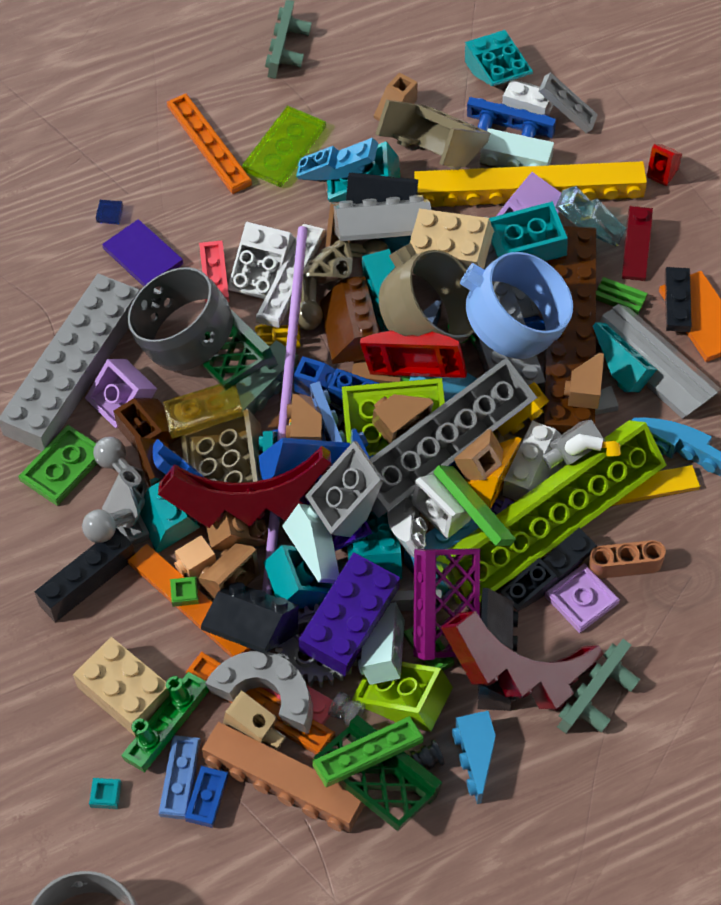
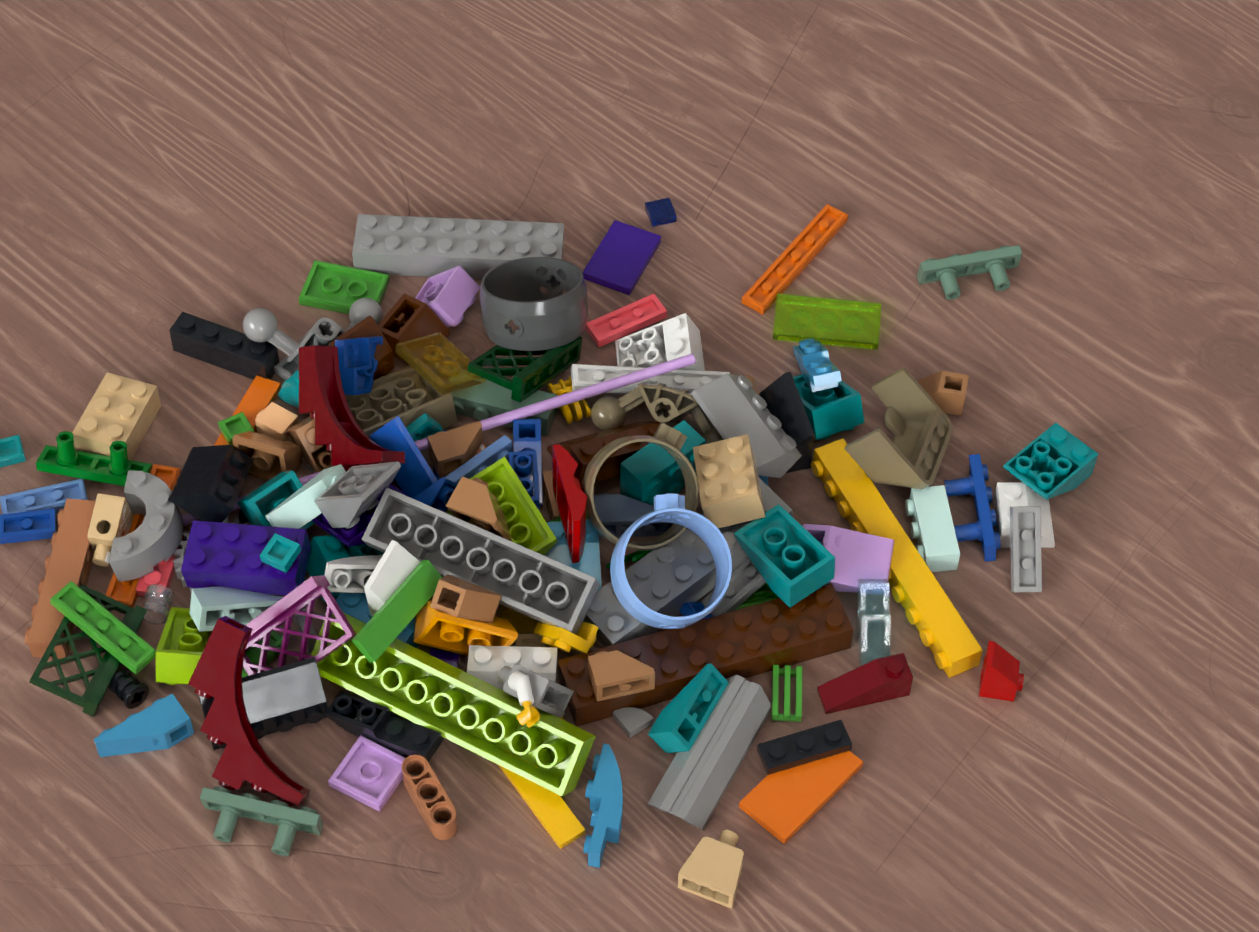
camera: 65 degrees right, 5 degrees down
none -> teal plate [260,533,302,573]

